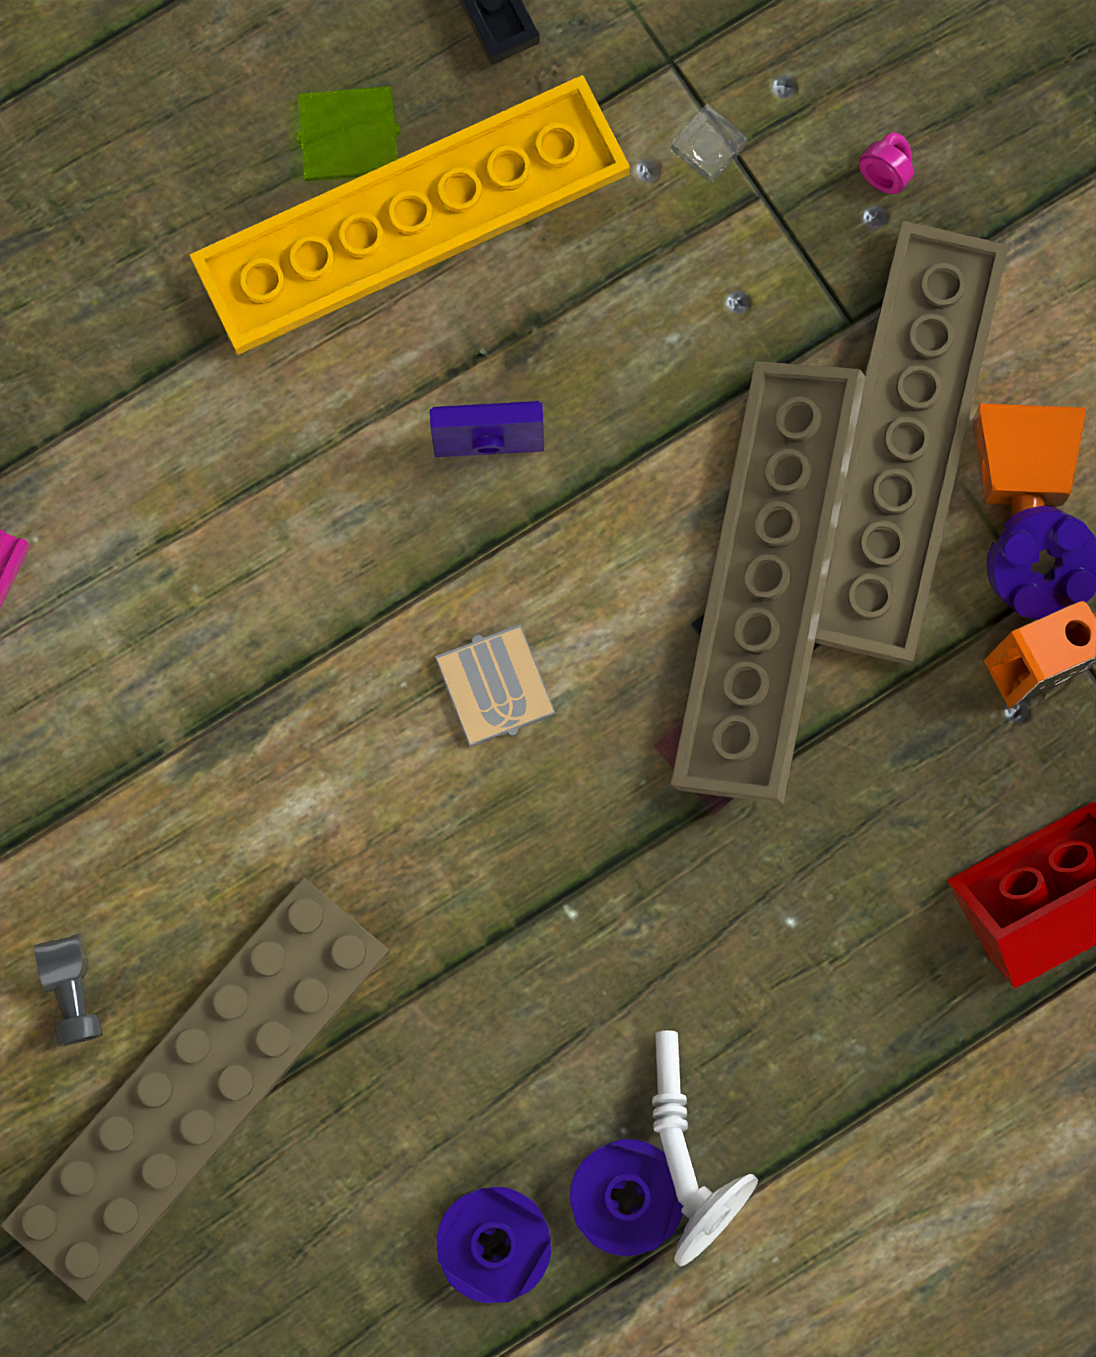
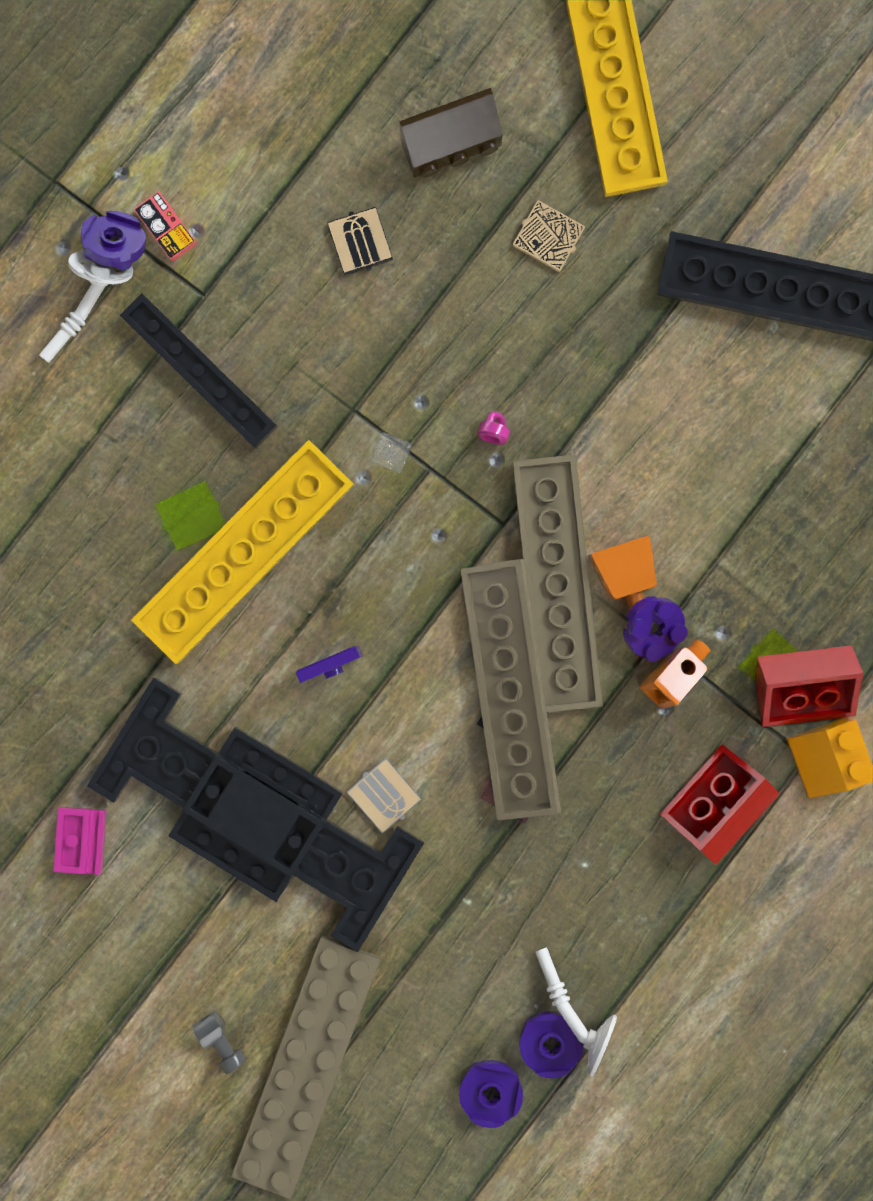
camera: 20 degrees left, 10 degrees up
none -> black piece [87,677,424,952]

